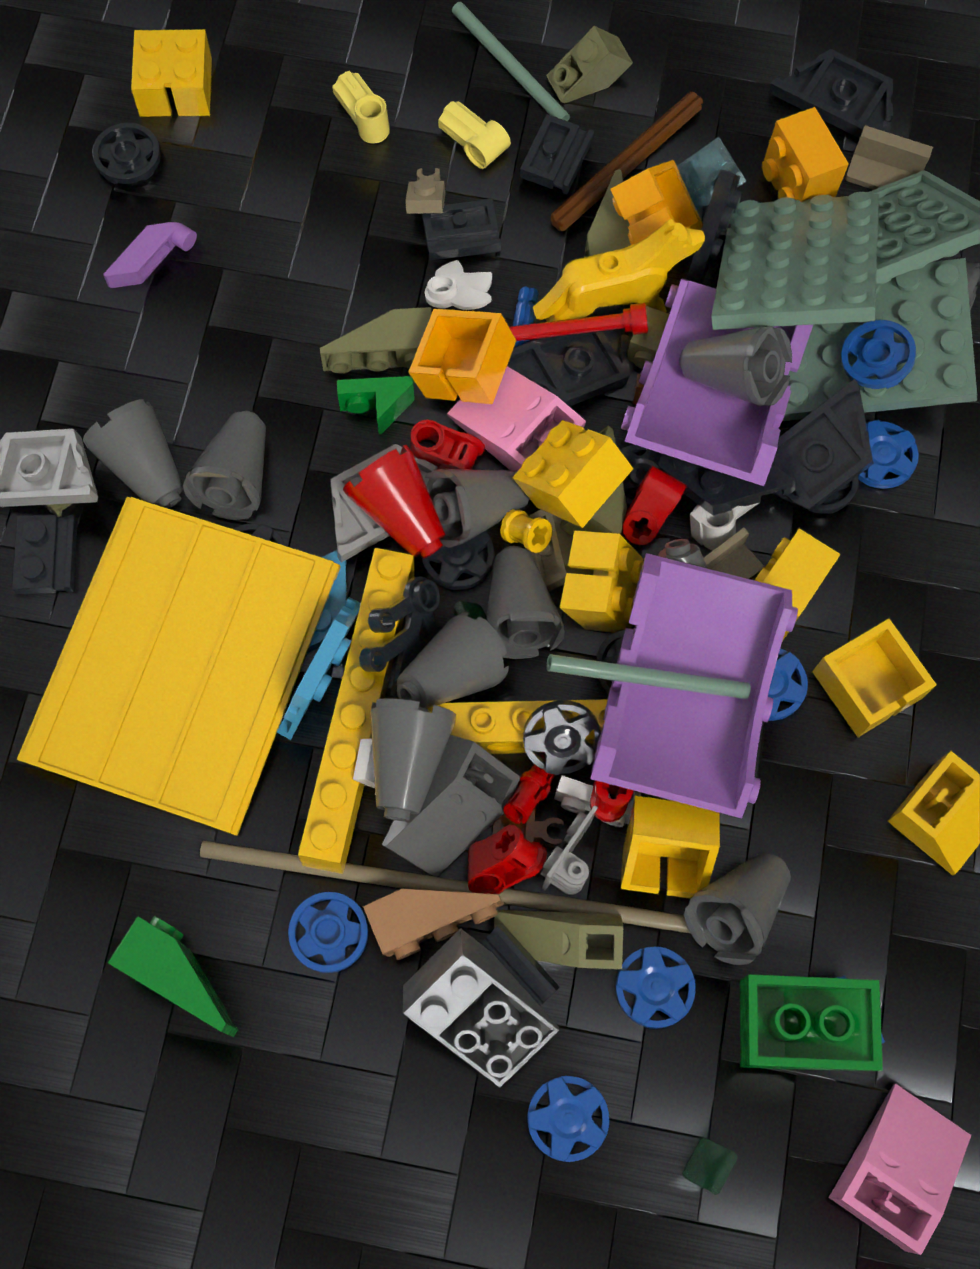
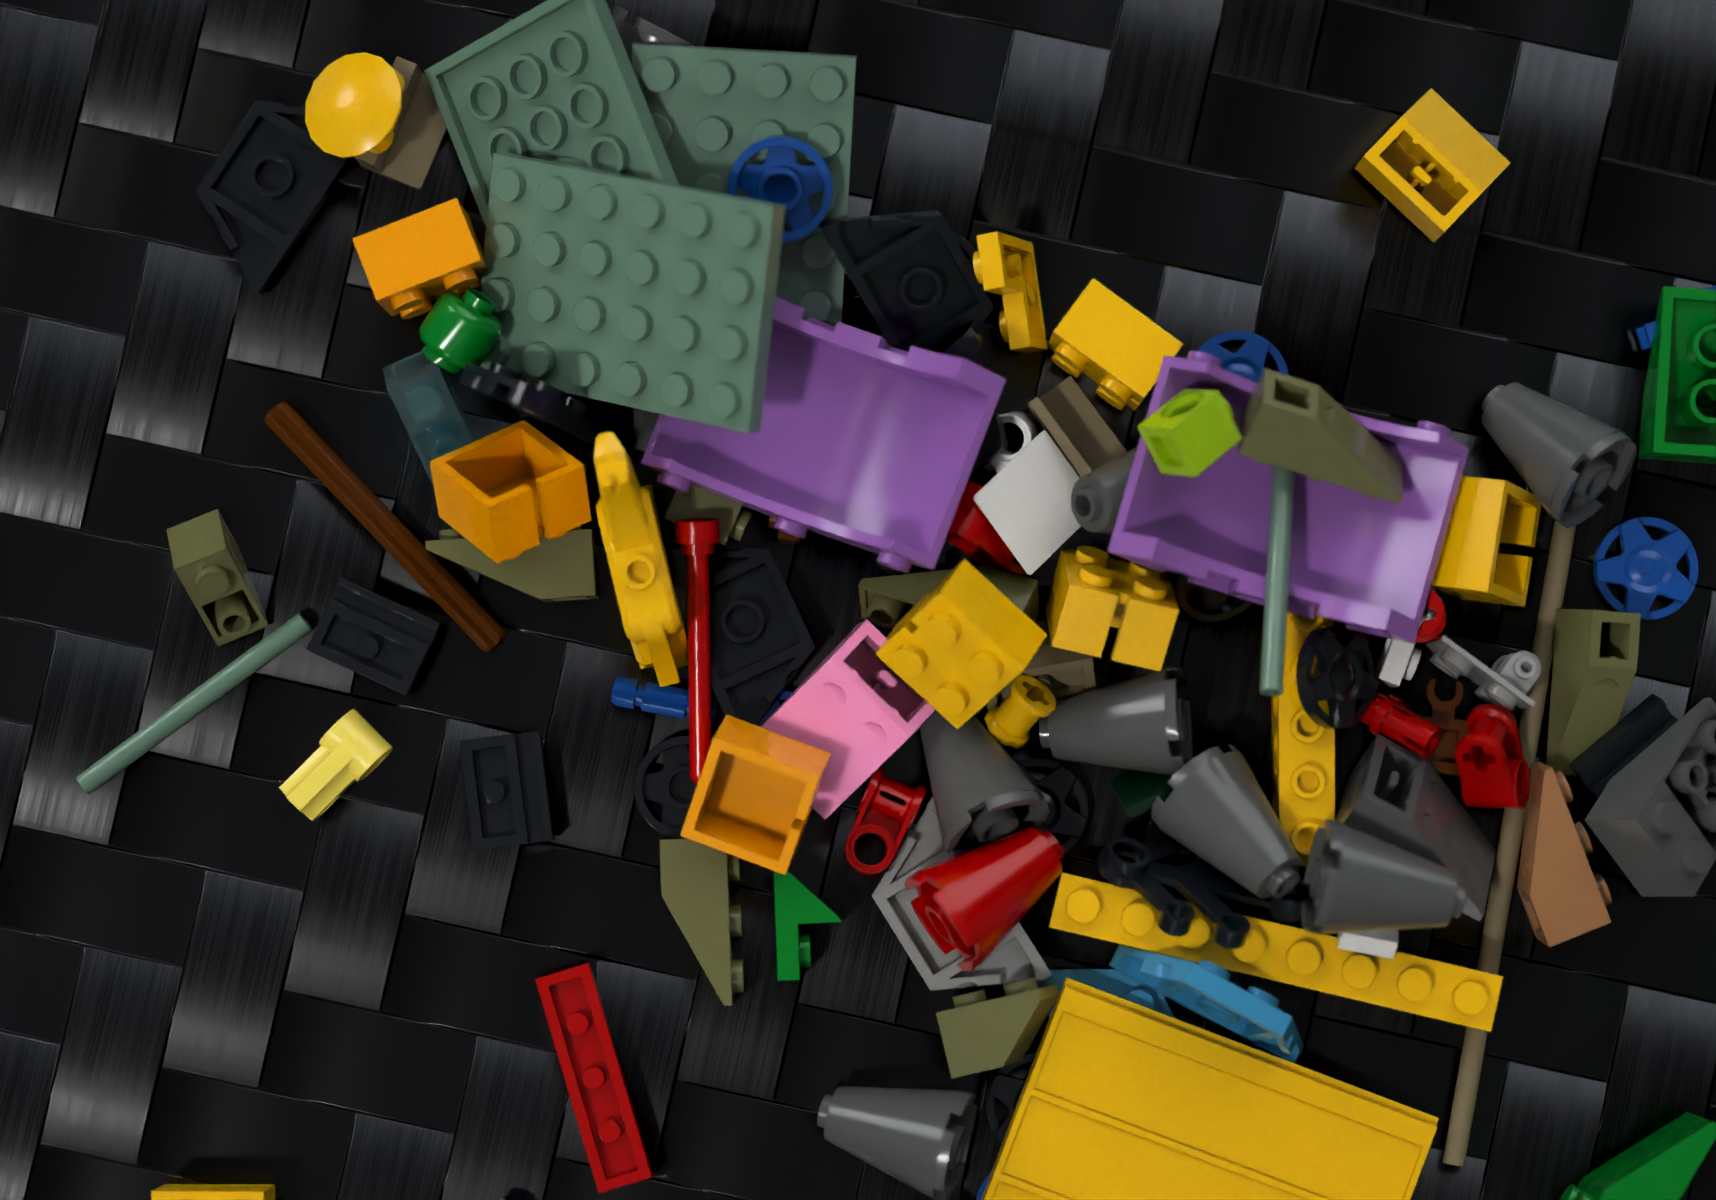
camera: 80 degrees left, 15 degrees up
blue wheel [288,892,368,973] -> none
light yellow piece [332,71,390,143] -> none
dark tan plate [405,168,445,214] -> none
white plate [425,260,492,310] -> none
dark grey cone [679,326,792,406] -> none
yellow piece [812,619,937,737] -> none
blue wheel [858,420,919,489] -> none
none -> yellow dish [305,52,405,158]
none -> green head [419,288,502,374]
none -> red plate [535,962,653,1194]
none -> olive slope [936,977,1059,1079]
none -> yellow plate [973,231,1048,354]
none -> white sticker [974,430,1081,575]
none -> lime brick [1137,388,1243,477]
none -> olive slope [1238,368,1402,504]

